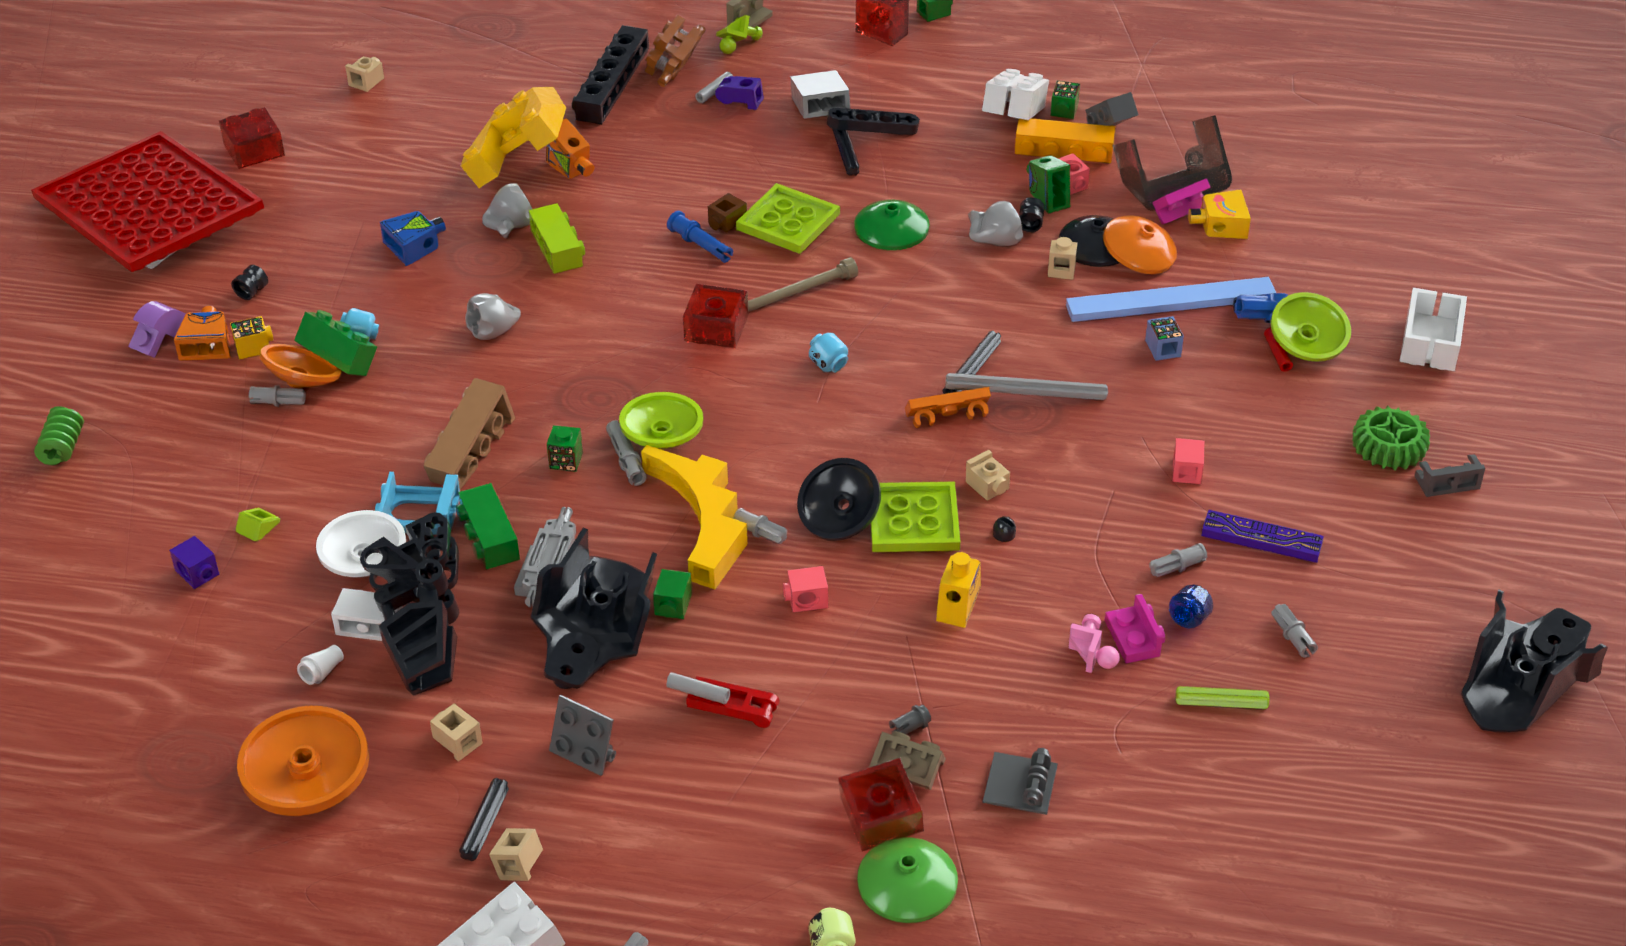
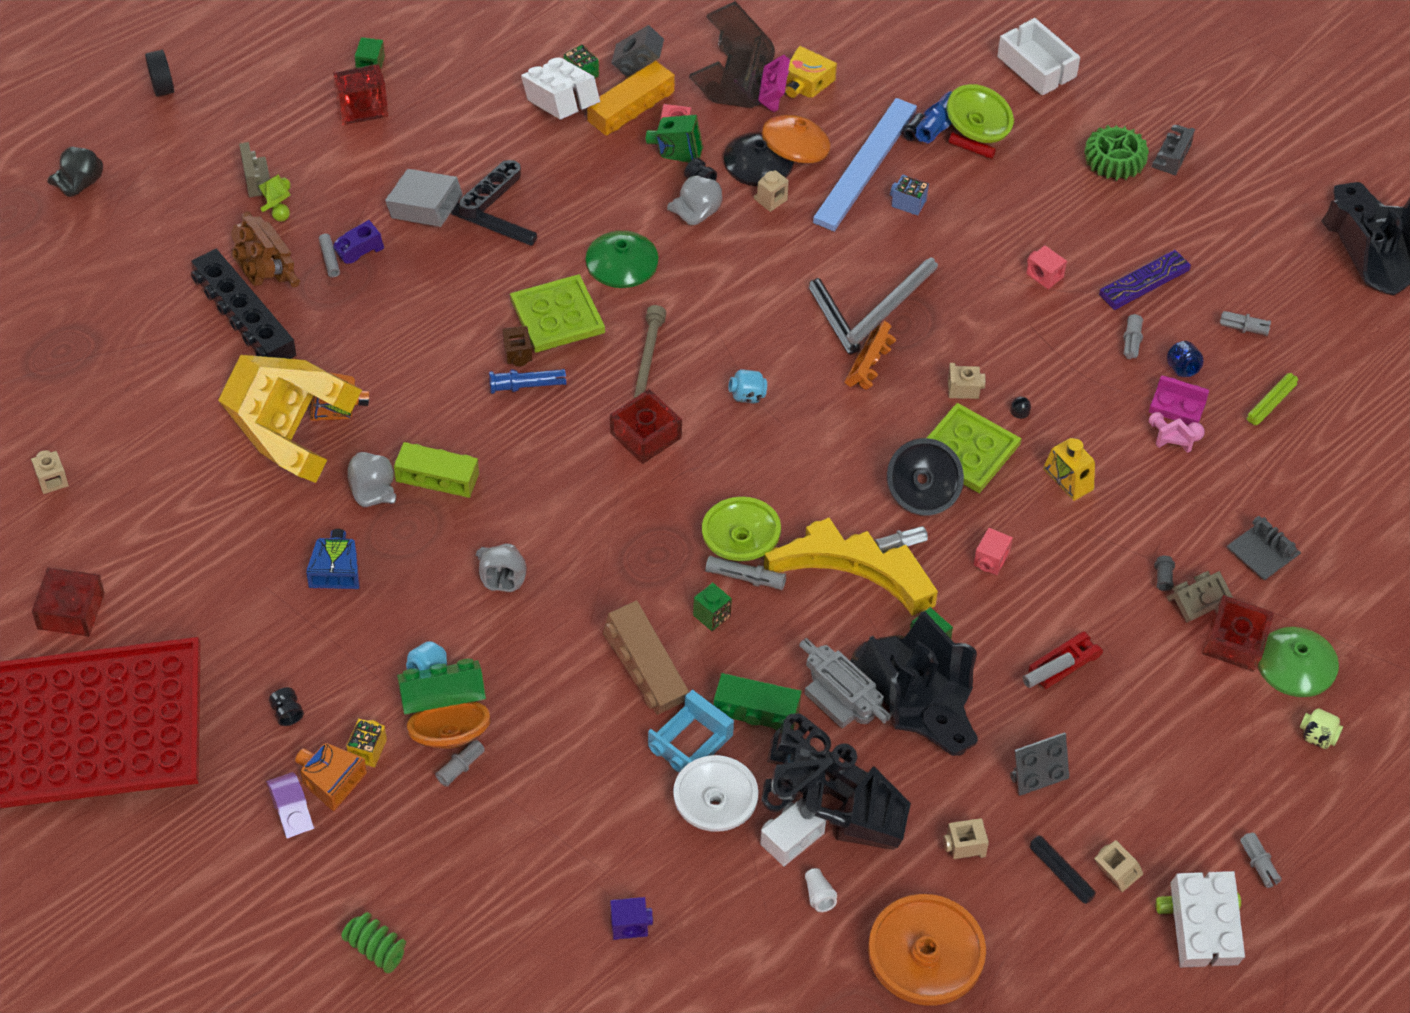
camera: 55 degrees left, 10 degrees up
lime slope [236,508,280,541] -> none

